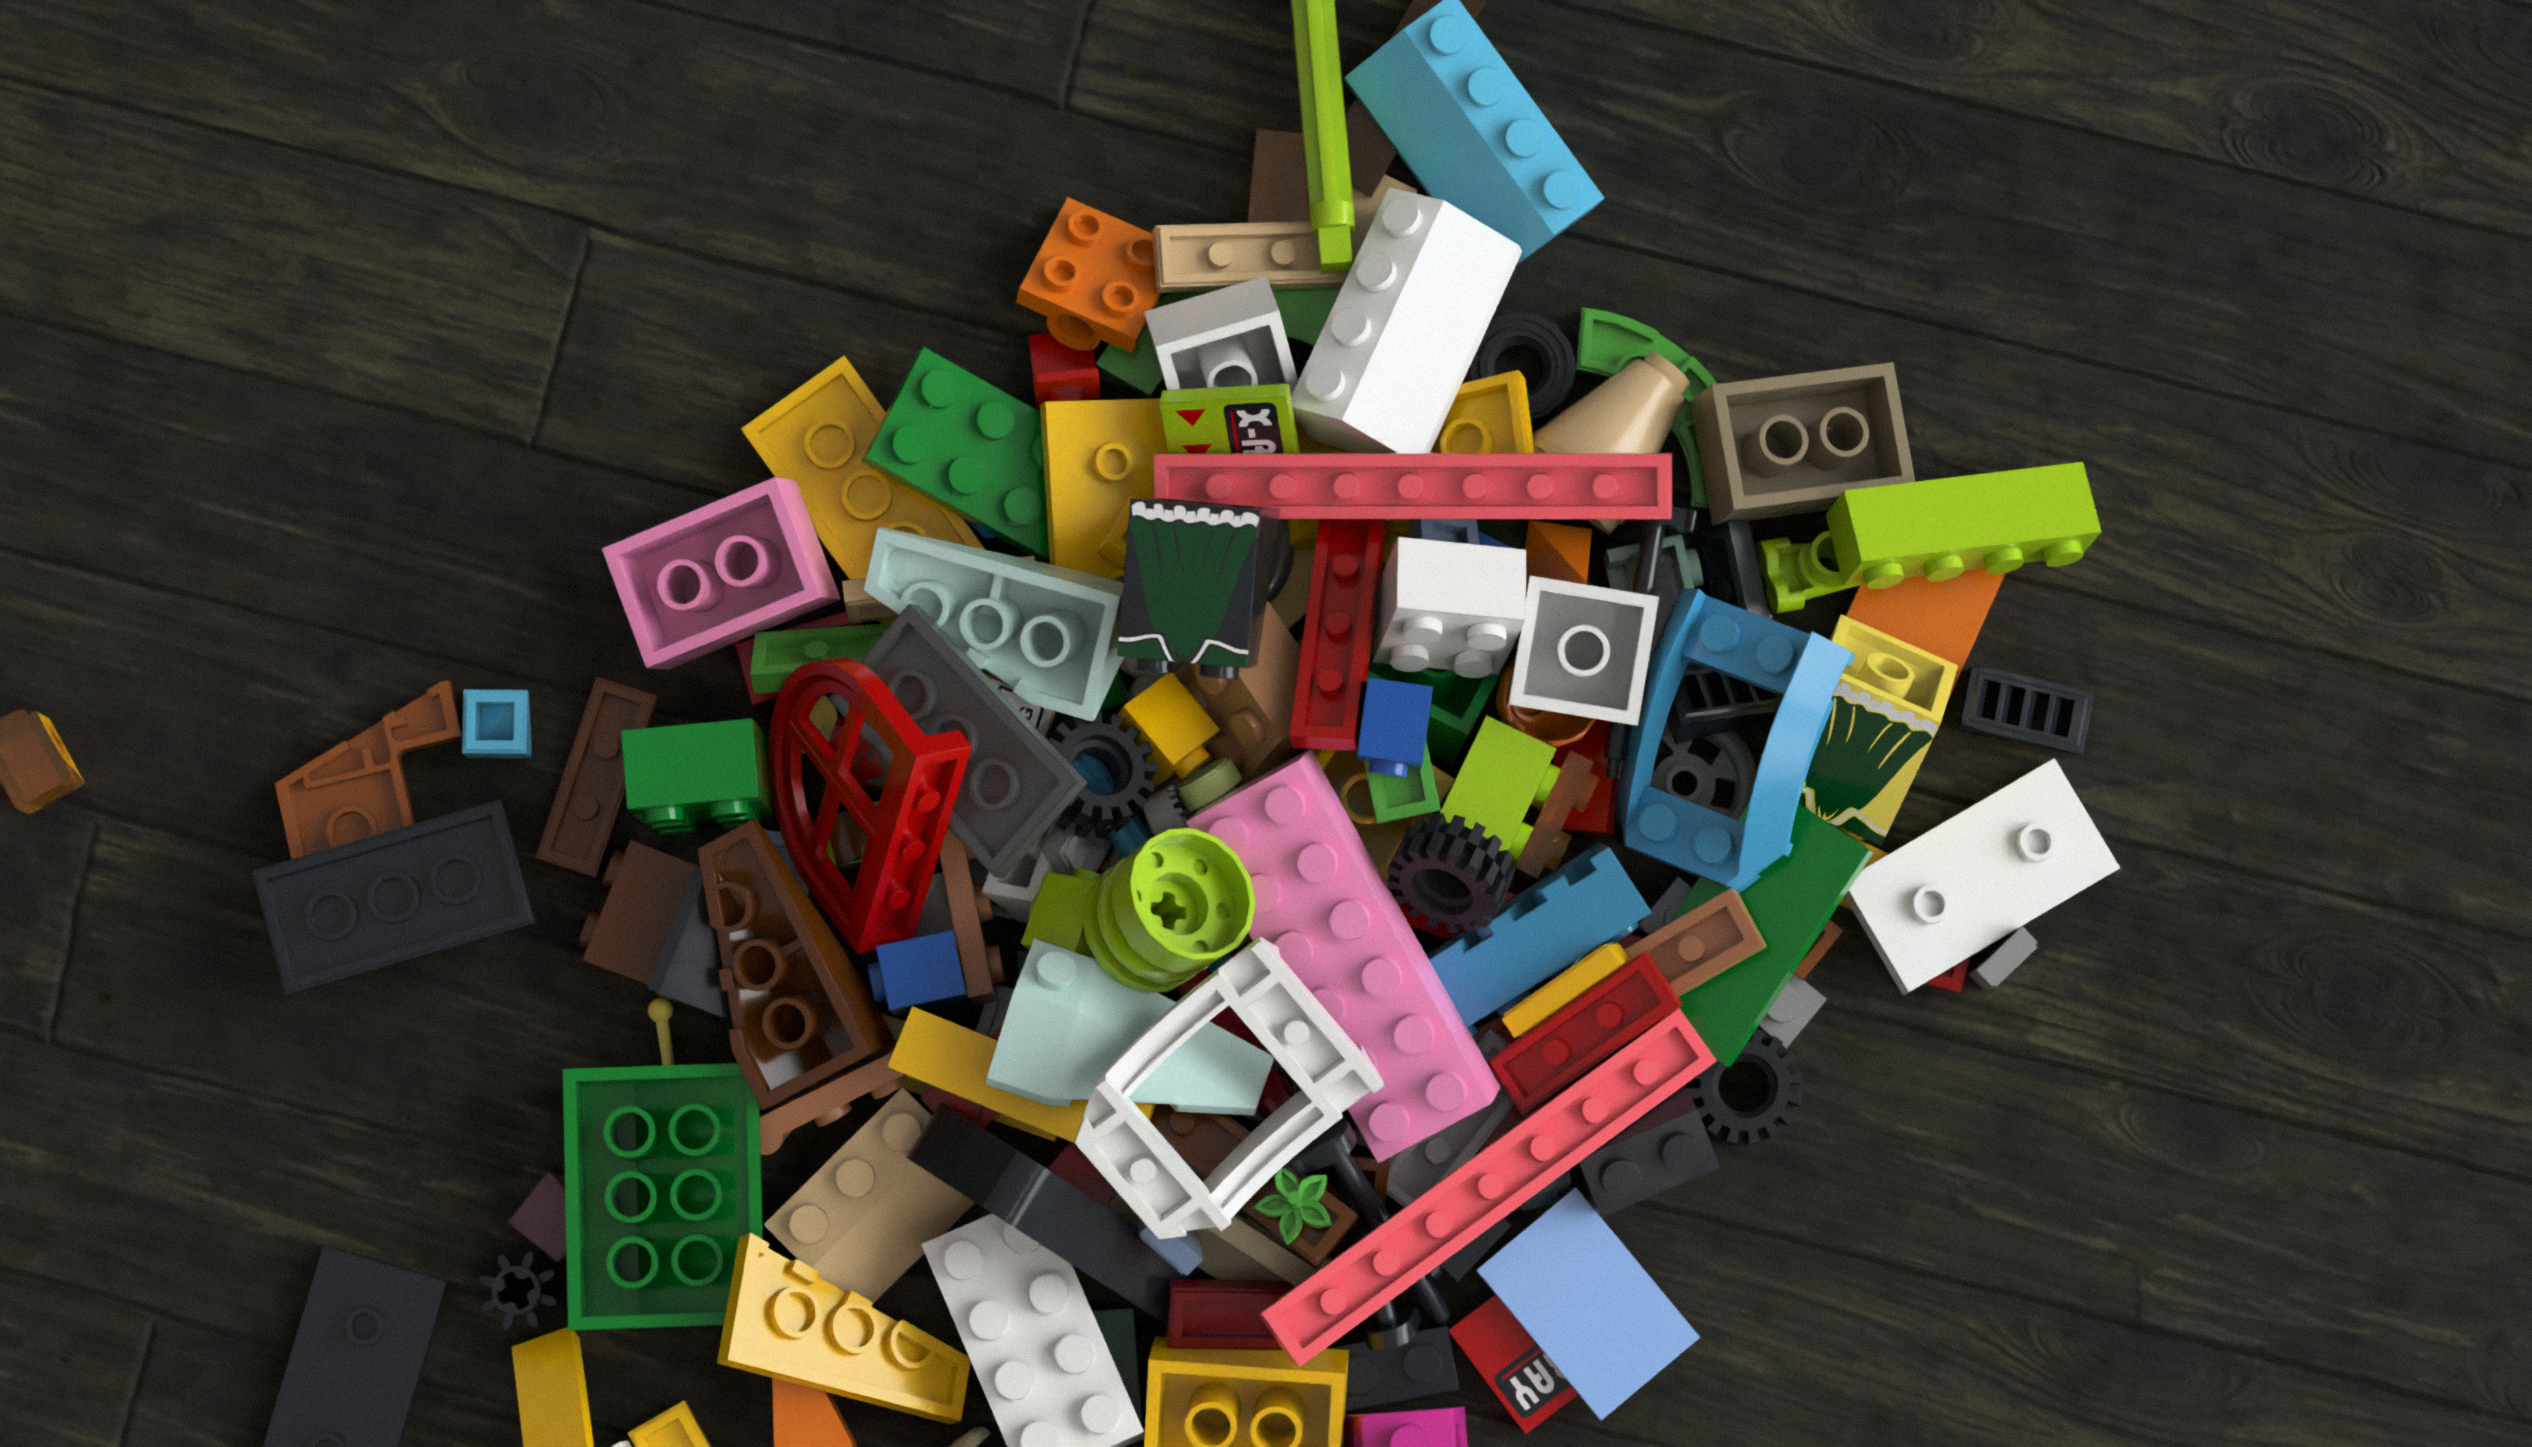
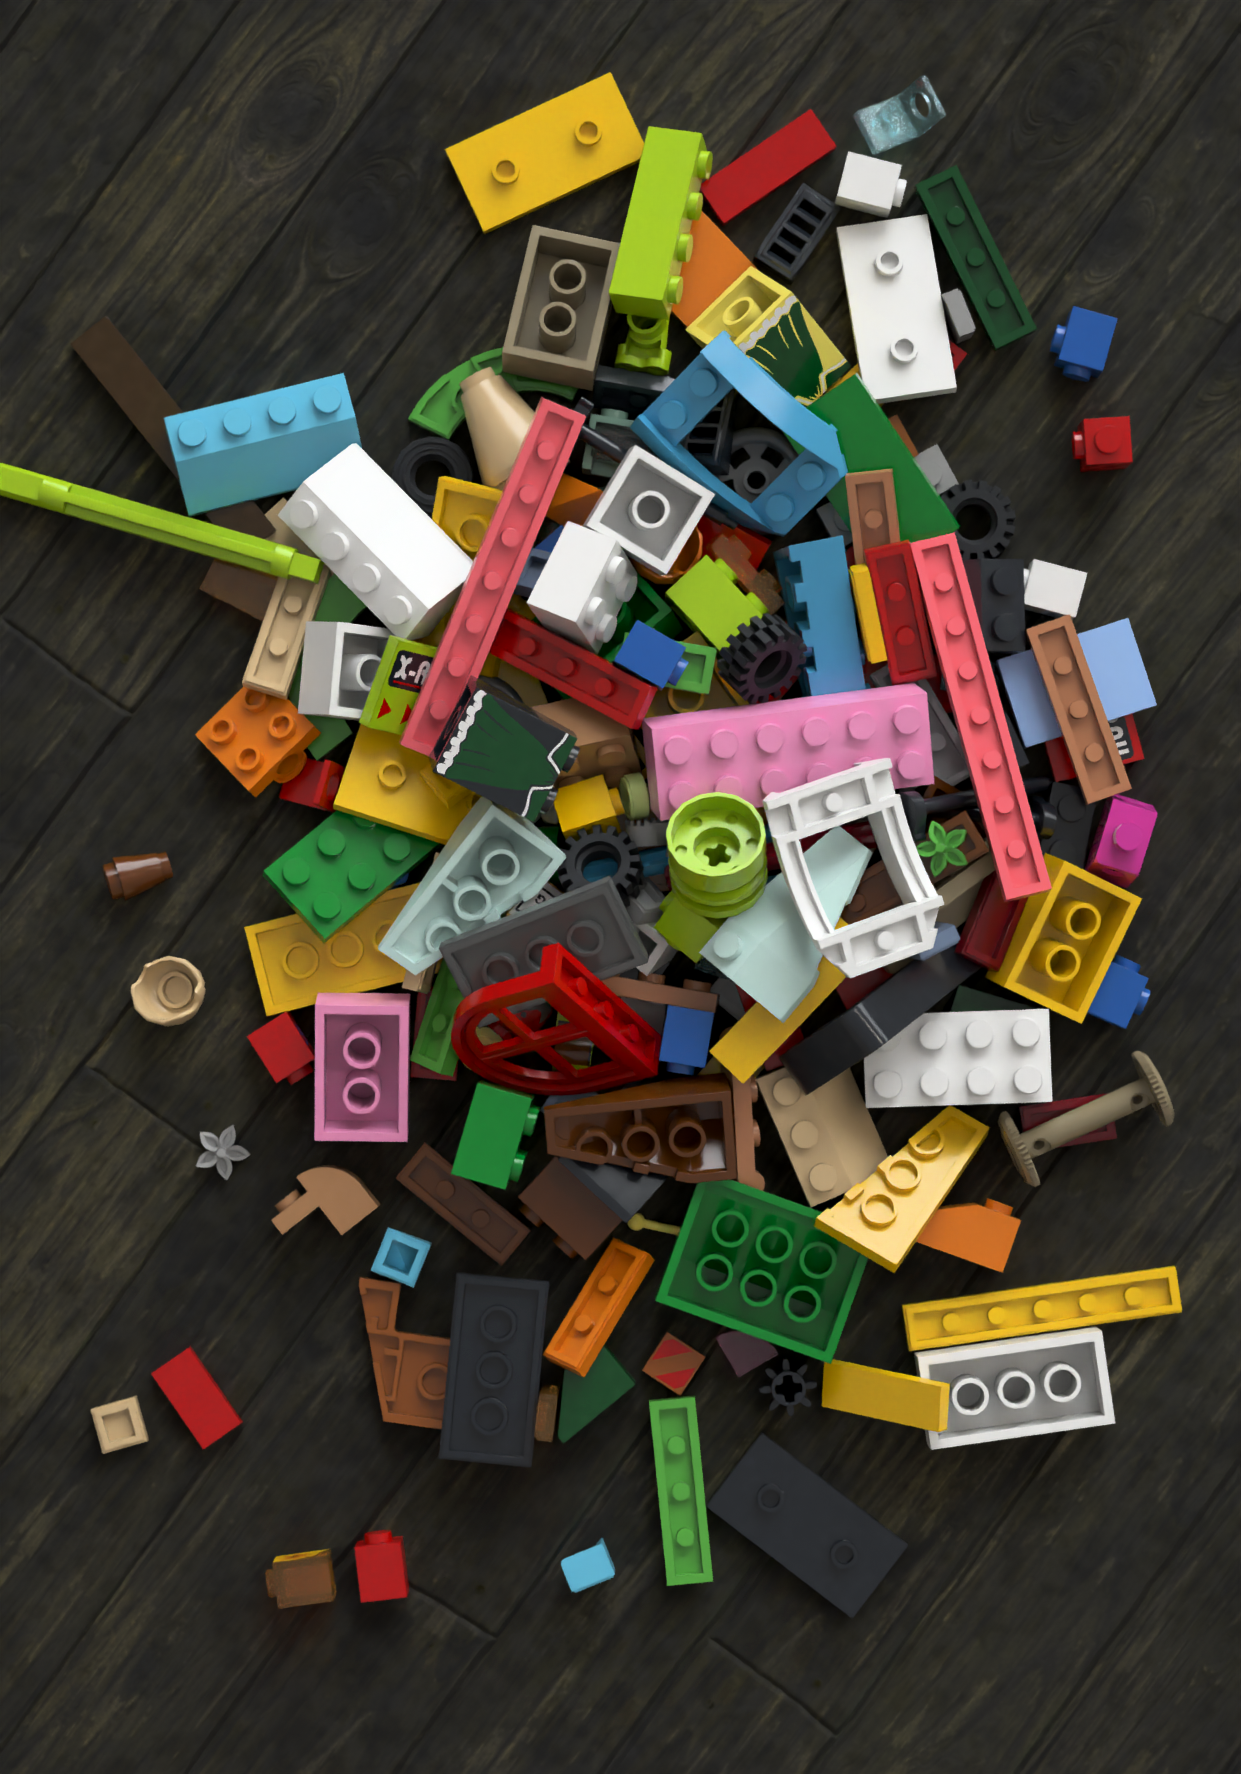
camera: 65 degrees left, 5 degrees up
none -> tan tile [91,1395,149,1454]
none -> reddish brown cone [102,851,173,901]
none -> tan hair [130,956,206,1027]
none -> red tile [151,1346,243,1449]
none -> light grey plant [196,1125,250,1180]
none -> red brick [247,1011,315,1085]
none -> medium nougat brick [271,1165,381,1235]
none -> red brick [354,1530,409,1603]
none -> yellow plate [445,72,644,234]
none -> clear orange tile [534,1384,559,1442]
none -> orange tile [543,1238,655,1377]
none -> dark green slope [558,1344,635,1443]
none -> medium azure slope [561,1538,615,1593]
none -> dark orange tile [642,1331,705,1396]
none -> bright green plate [649,1395,713,1586]
none -> red tile [699,109,837,226]
none -> white brick [835,151,907,218]
none -> clear light blue bracket [853,75,946,155]
none -> dark green plate [914,165,1037,352]
none -> white brick [1024,559,1087,620]
none -> nougat plate [1025,614,1132,805]
none -> blue brick [1049,306,1118,382]
none -> red brick [1072,416,1133,472]

